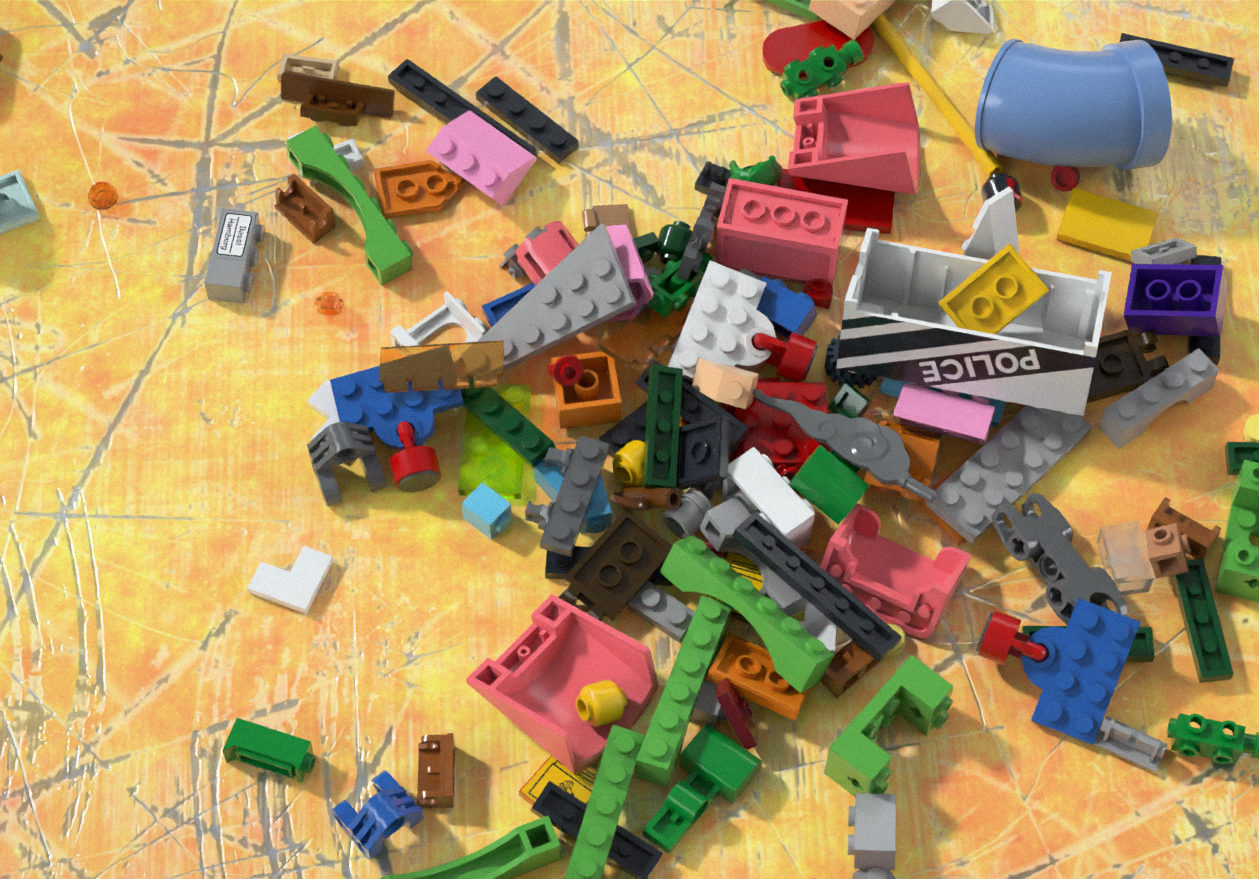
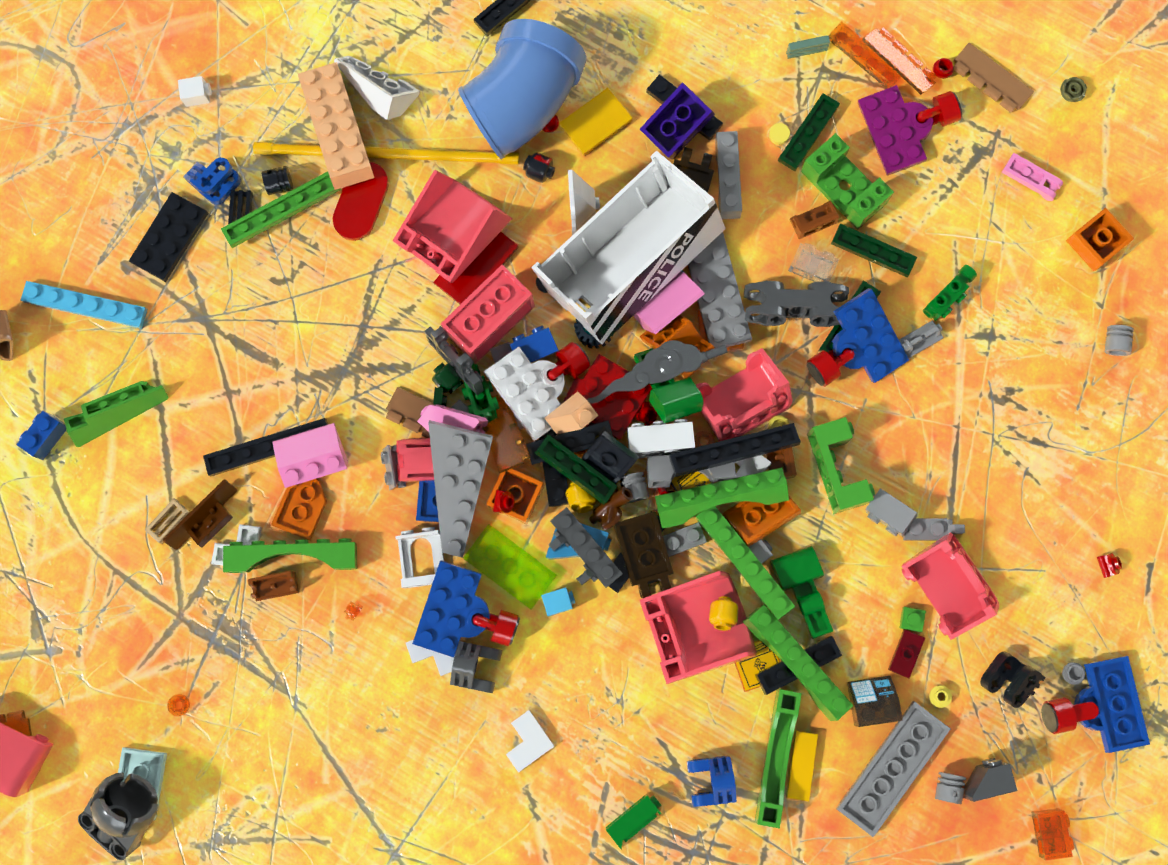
camera: 50 degrees left, 20 degrees up
light grey brick [204,208,265,303] -> none
clear orange windscreen [379,340,504,393] -> none
dark orange hinge [417,733,455,808] -> none
dark green plate [459,371,556,468] -> none
black plate [476,76,579,164] -> none
black tile [695,161,731,195] -> none
dark red plate [716,678,758,750] -> none
green hair [729,155,783,186] -> none
green brick [780,39,864,101] -> none
red plate [803,278,833,309] -> none
dark green plate [828,383,872,419] -> none
yellow tile [938,243,1050,335] -> none
light grey plate [1131,237,1197,264] -> none
nougat brick [1145,523,1191,579] -> none

